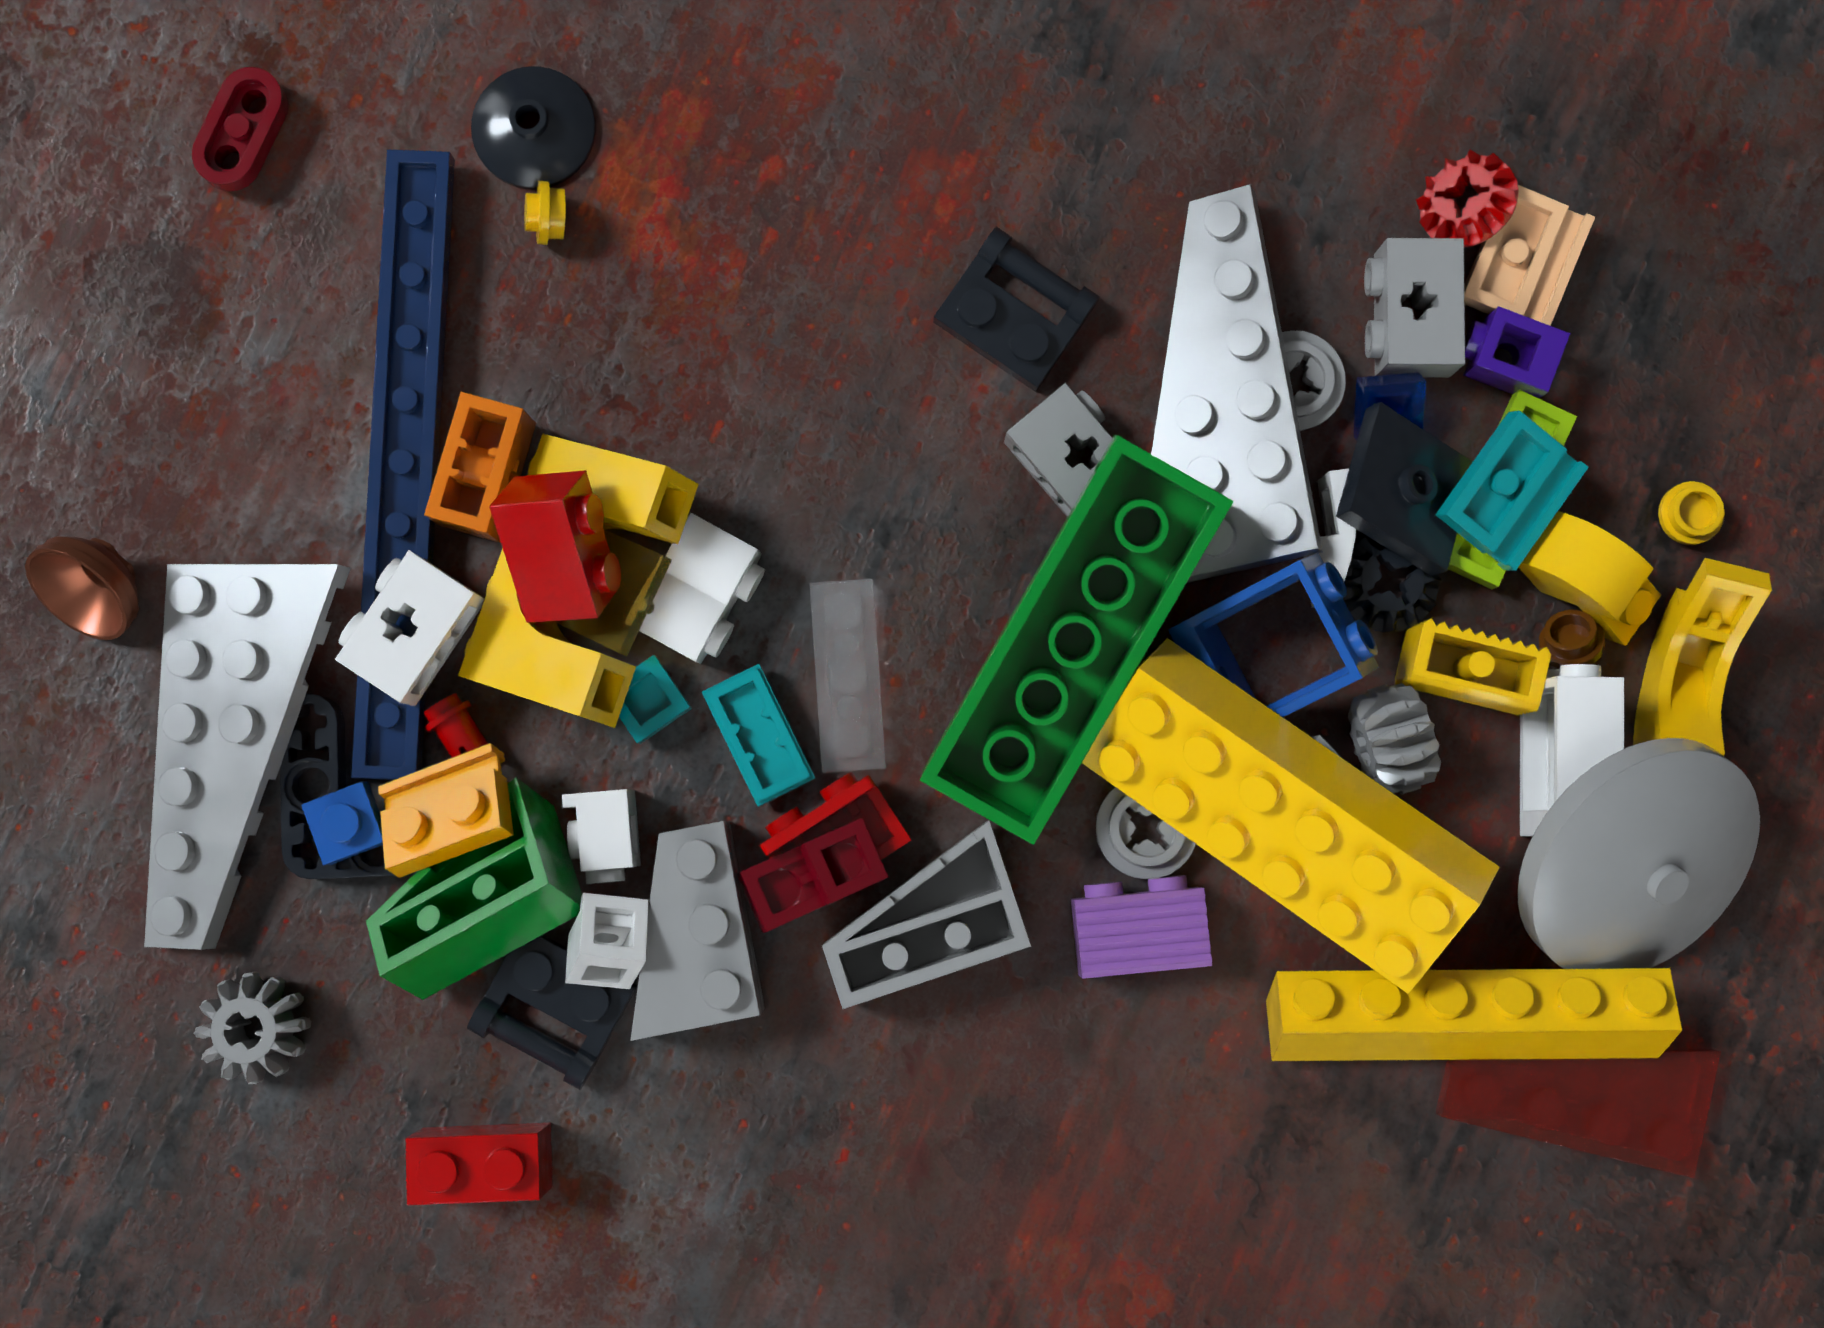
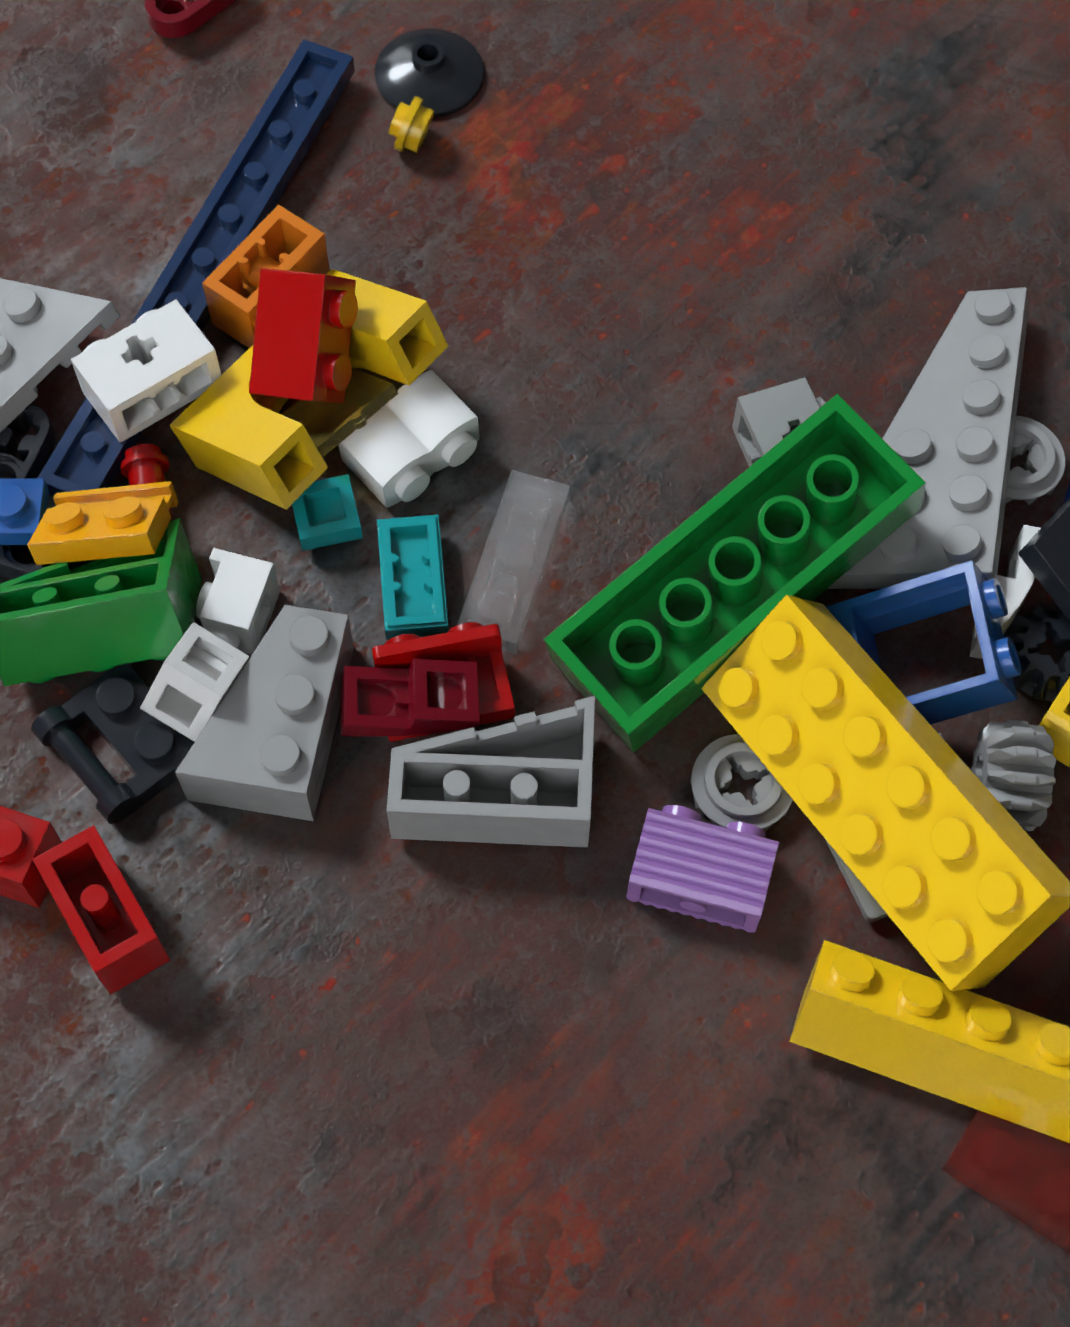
camera: 20 degrees right, 20 degrees down
black plate [933,227,1100,392] -> none
none -> red brick [32,825,170,995]

